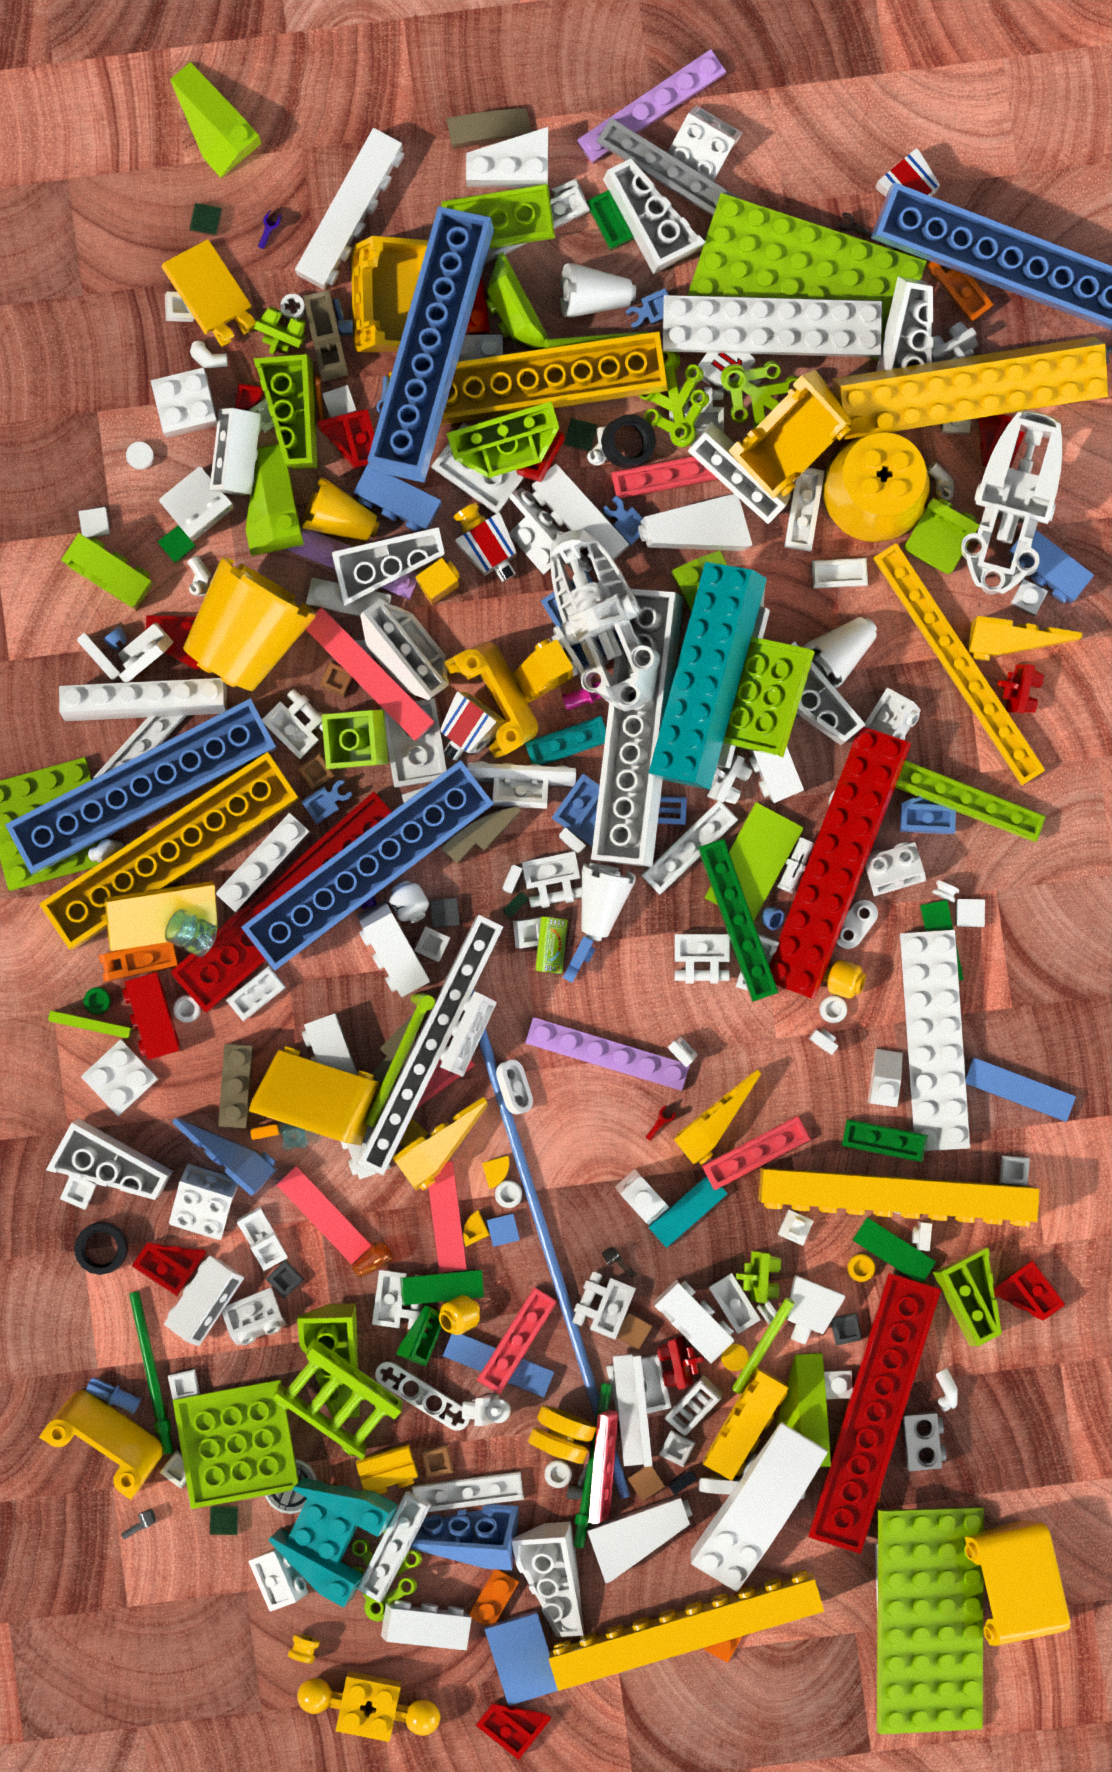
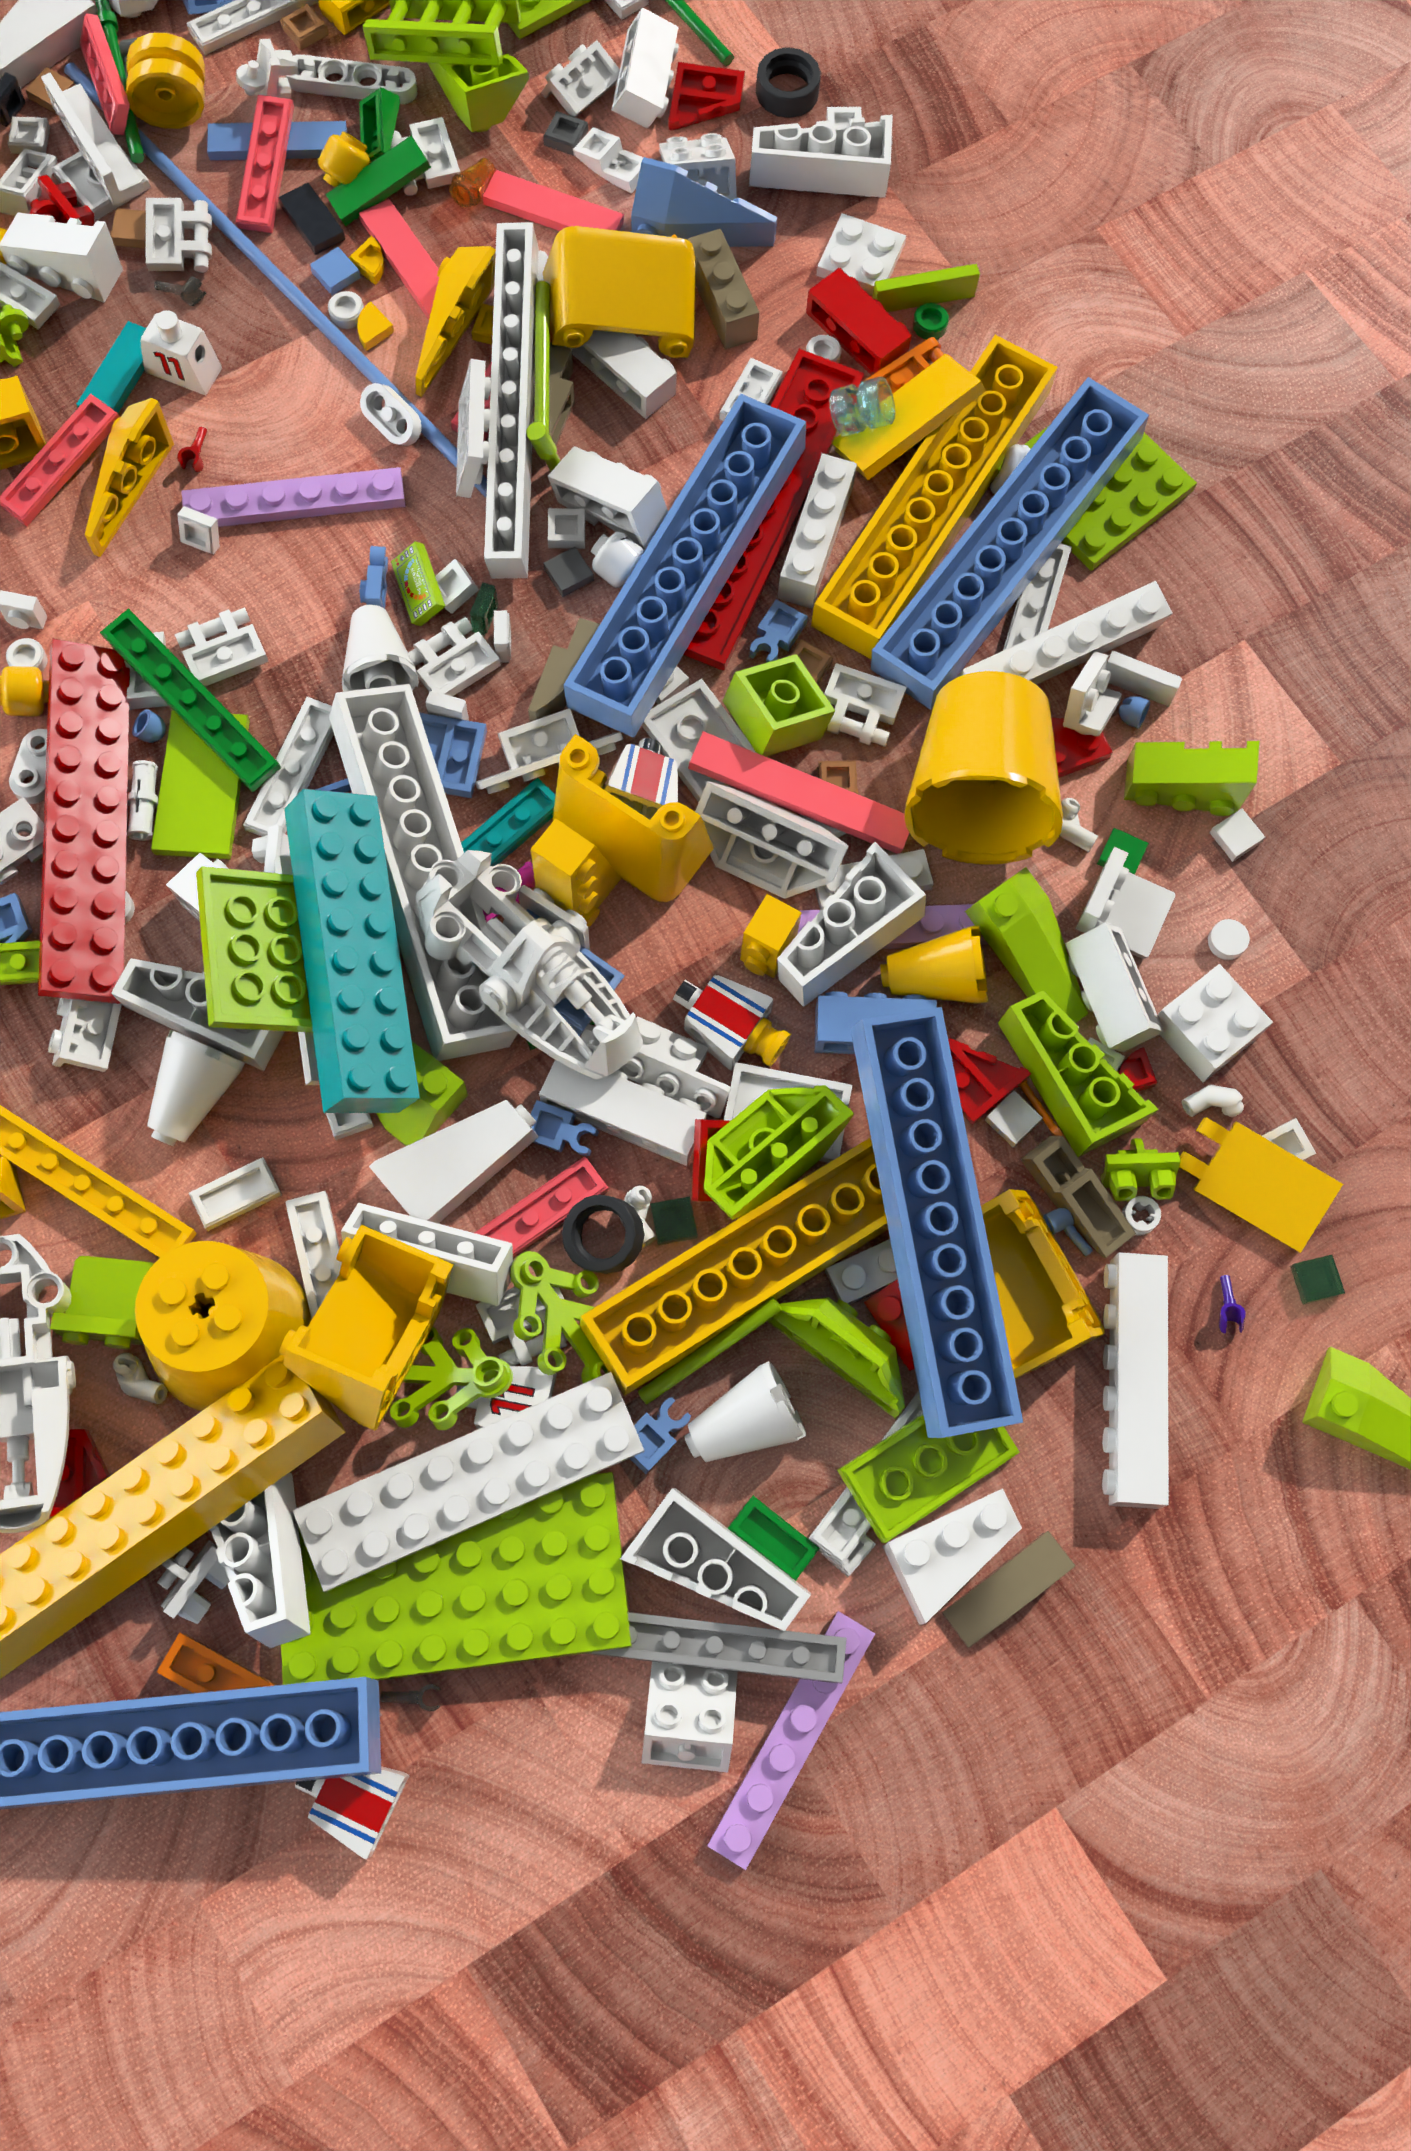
camera: 150 degrees right, 15 degrees down
none -> black tile [278,182,345,255]

